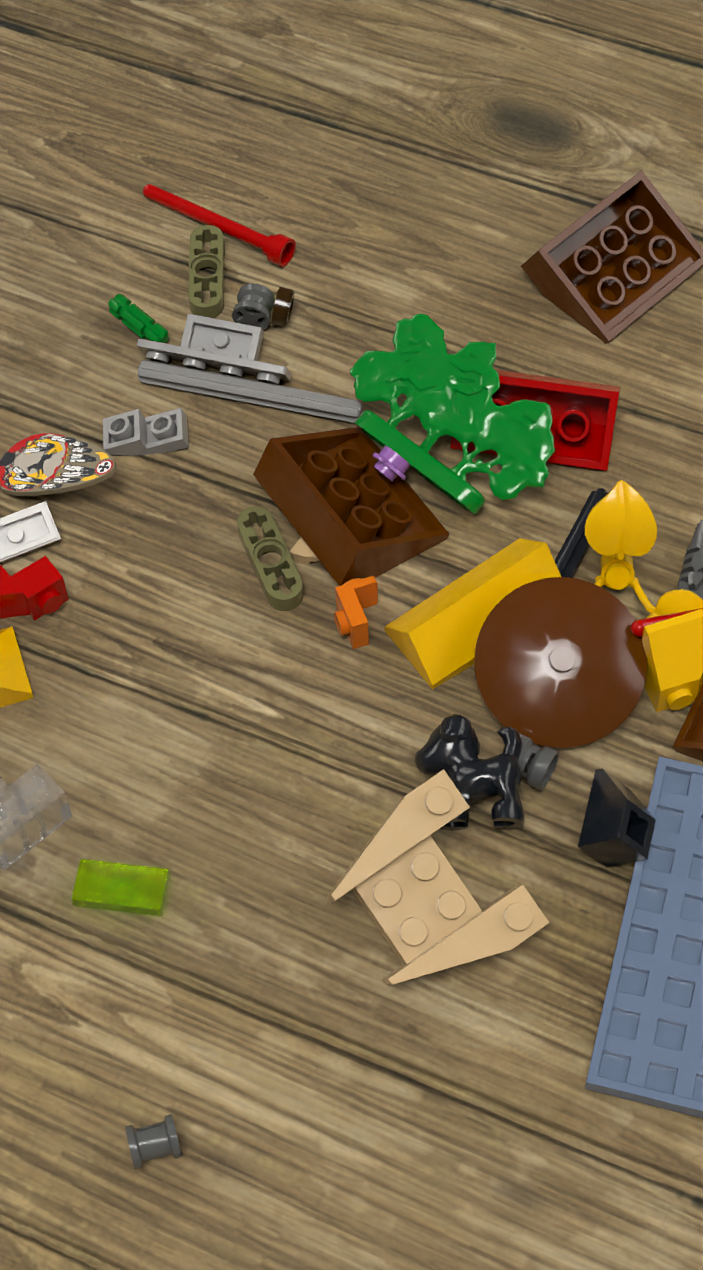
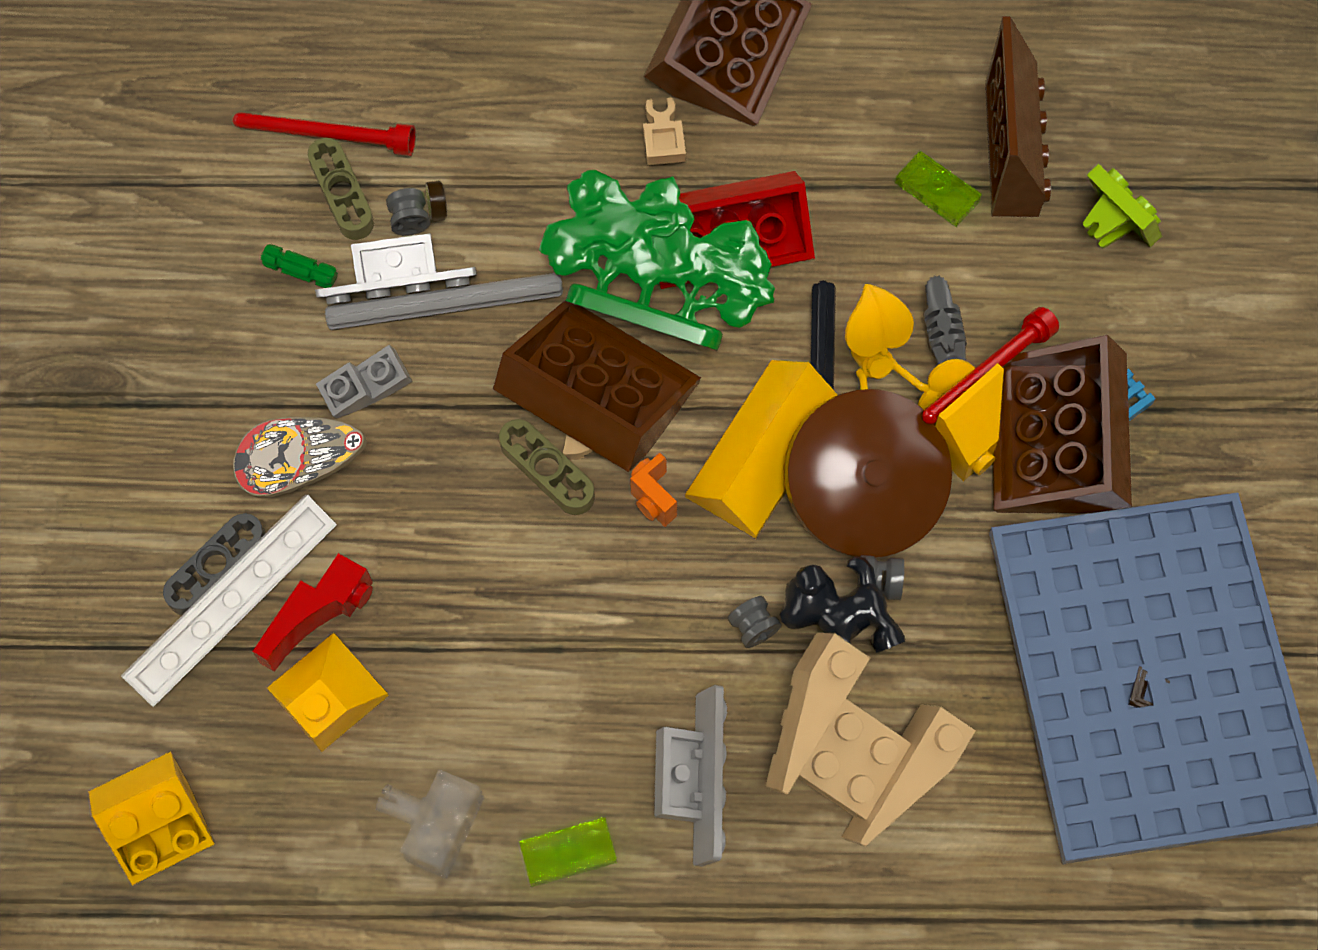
camera: 25 degrees left, 10 degrees up
medium lavender plate [372,445,410,482] -> none
black slope [578,768,656,868] -> none
none -> tan plate [643,98,686,165]
none -> light grey bracket [654,685,727,867]
none -> dark grey wheel [728,596,782,648]

